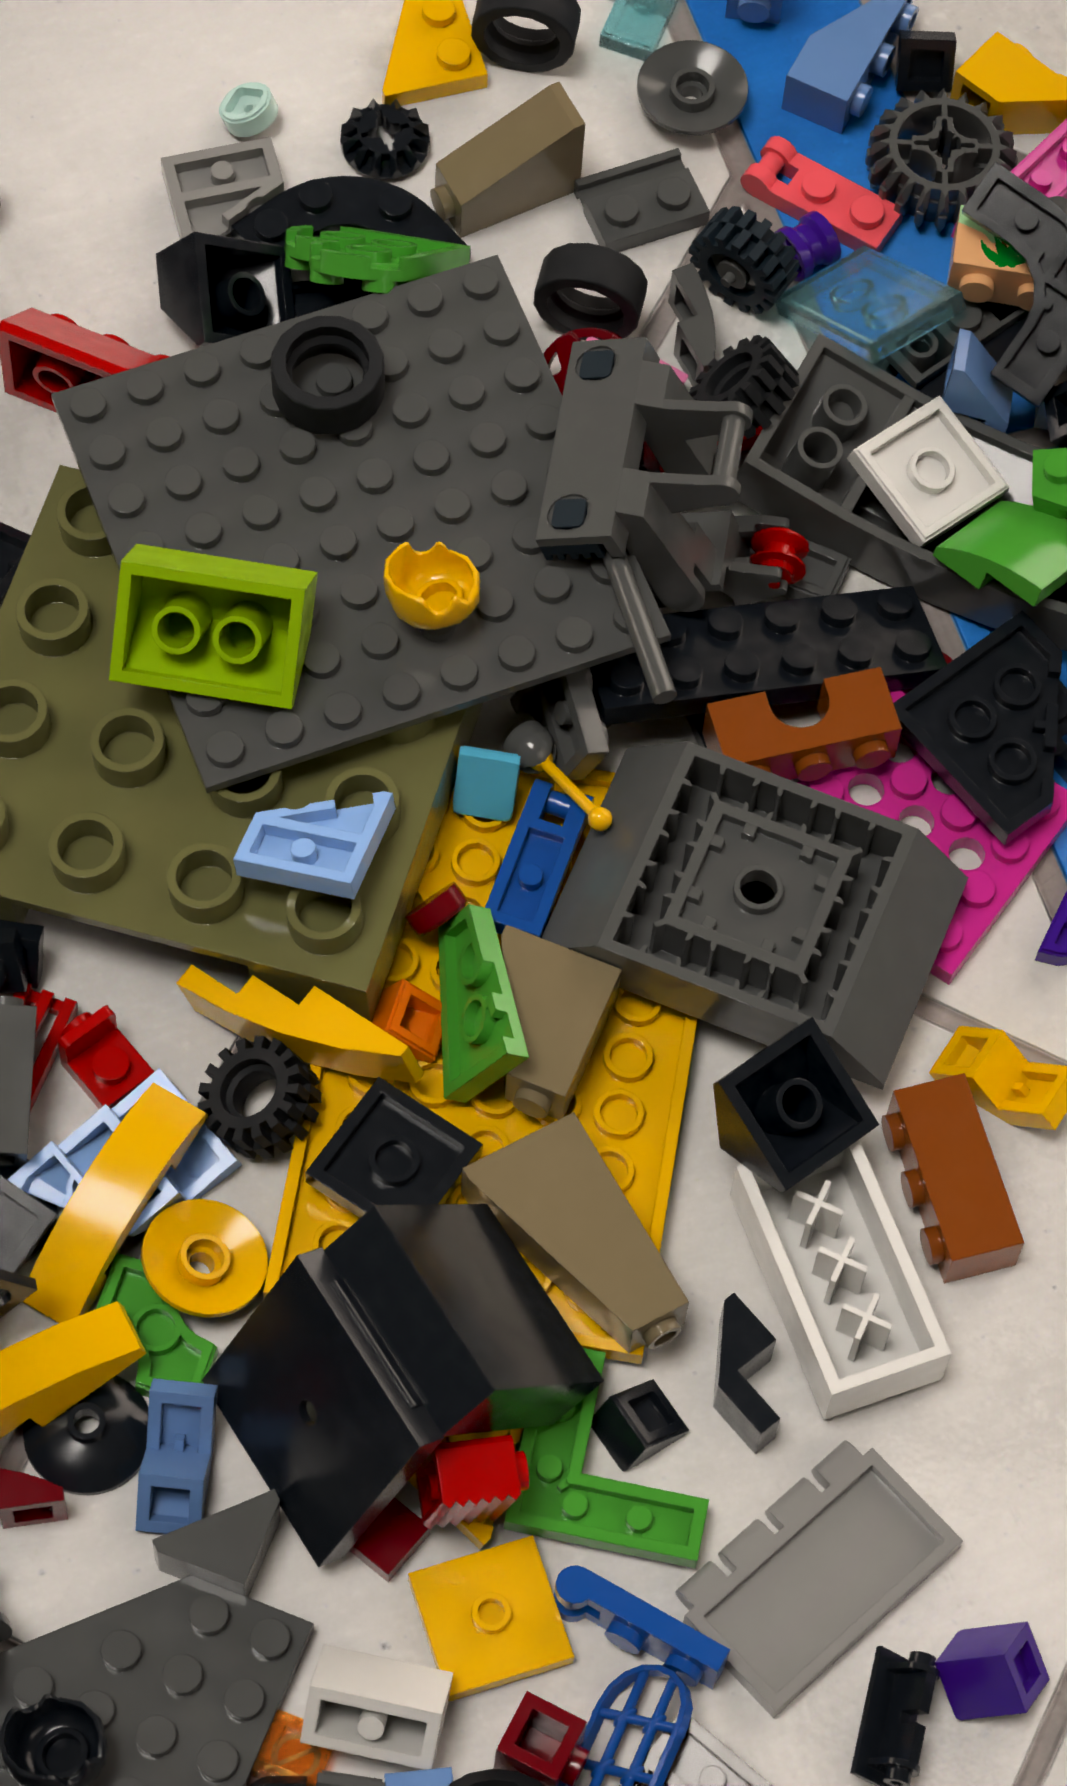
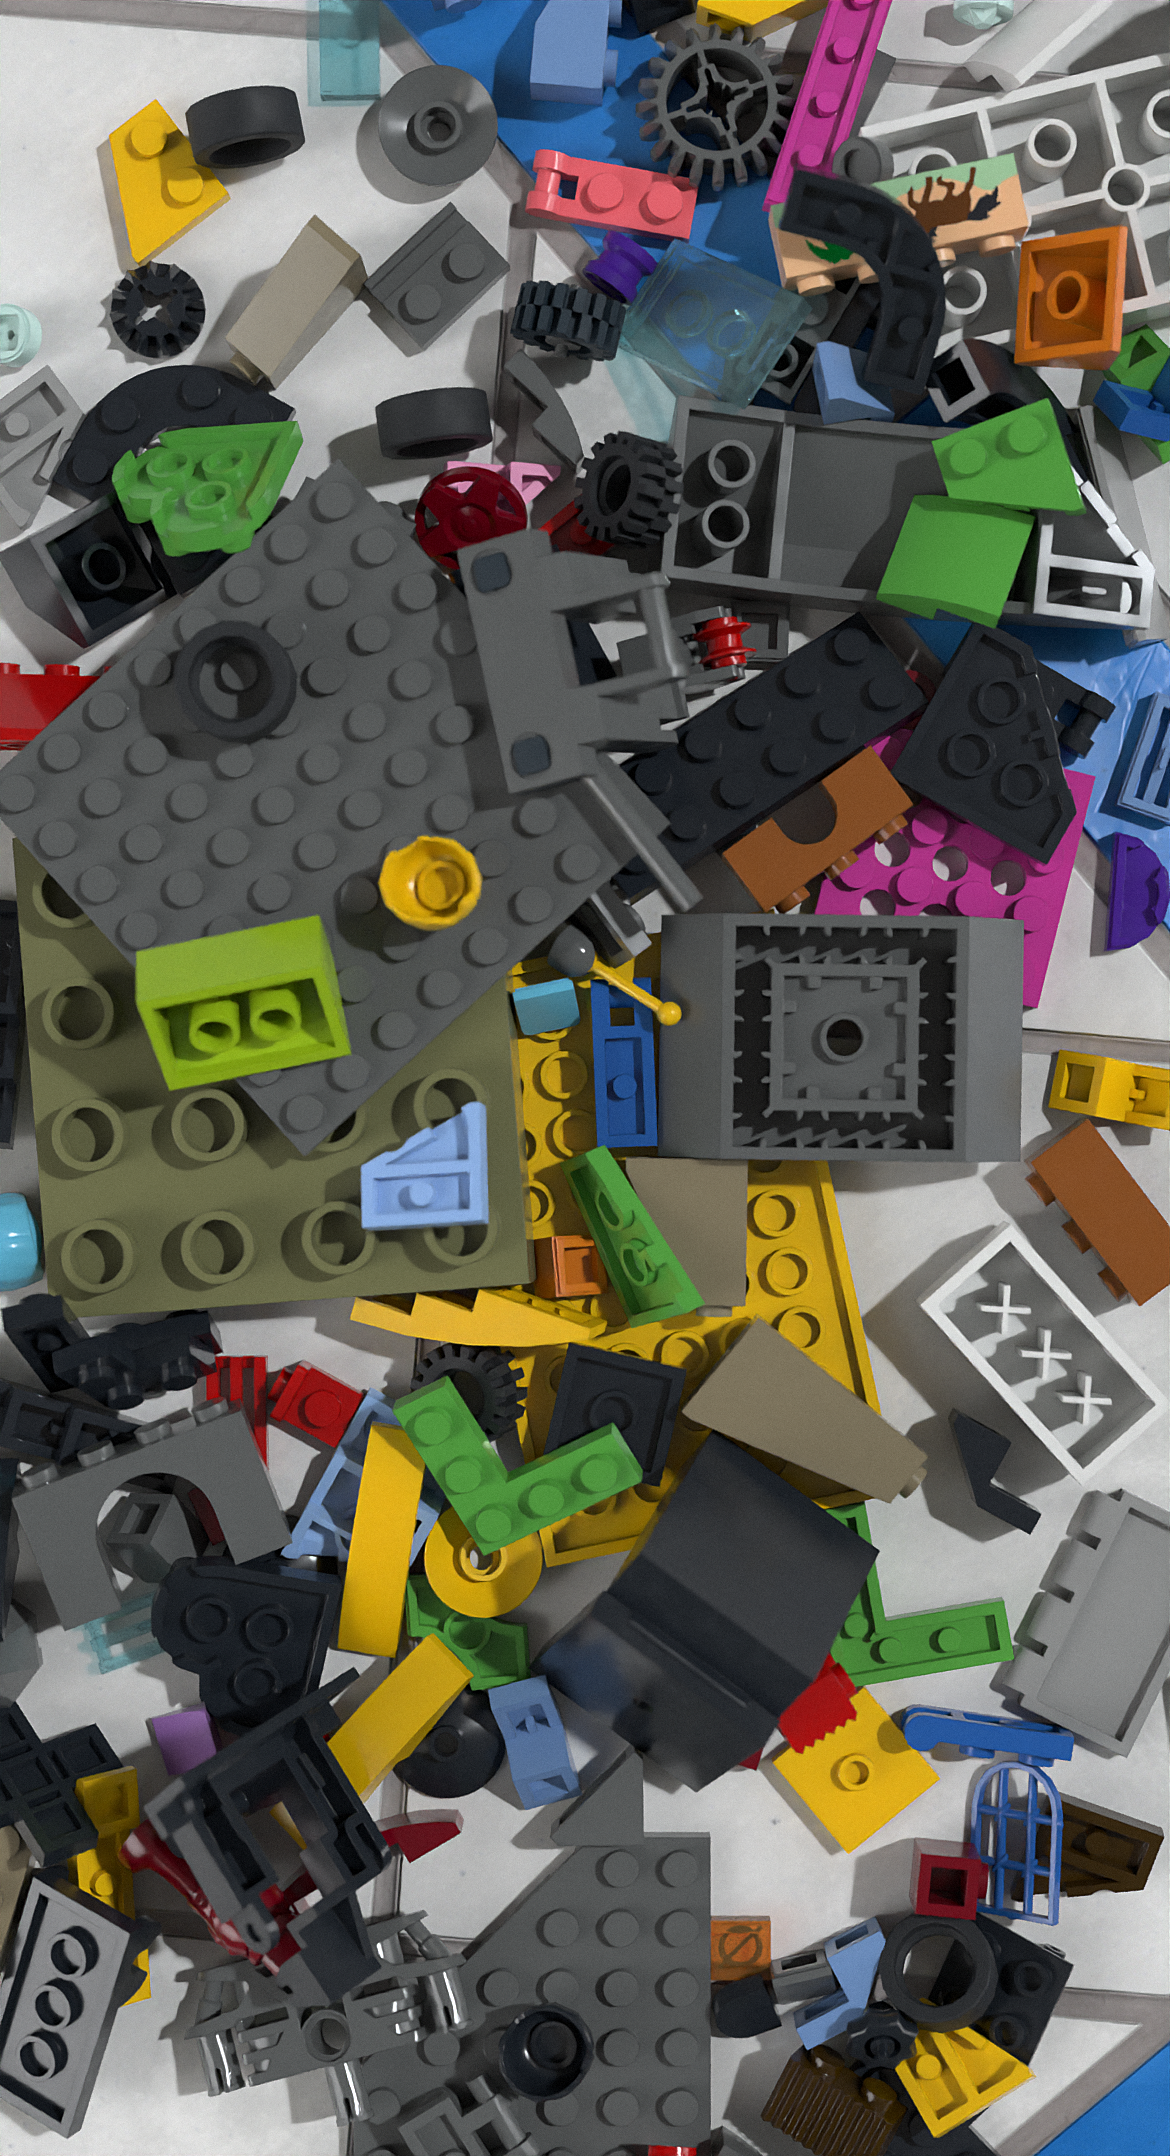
camera: 20 degrees left, 25 degrees up
white brick [300,1644,454,1770] -> none
dark red tile [404,882,467,936] -> none
black slope [591,1379,689,1471] -> none
black slope [713,1017,880,1192] -> none
white tile [847,395,1010,548] -> none
none -> bright green plate [392,1375,643,1556]

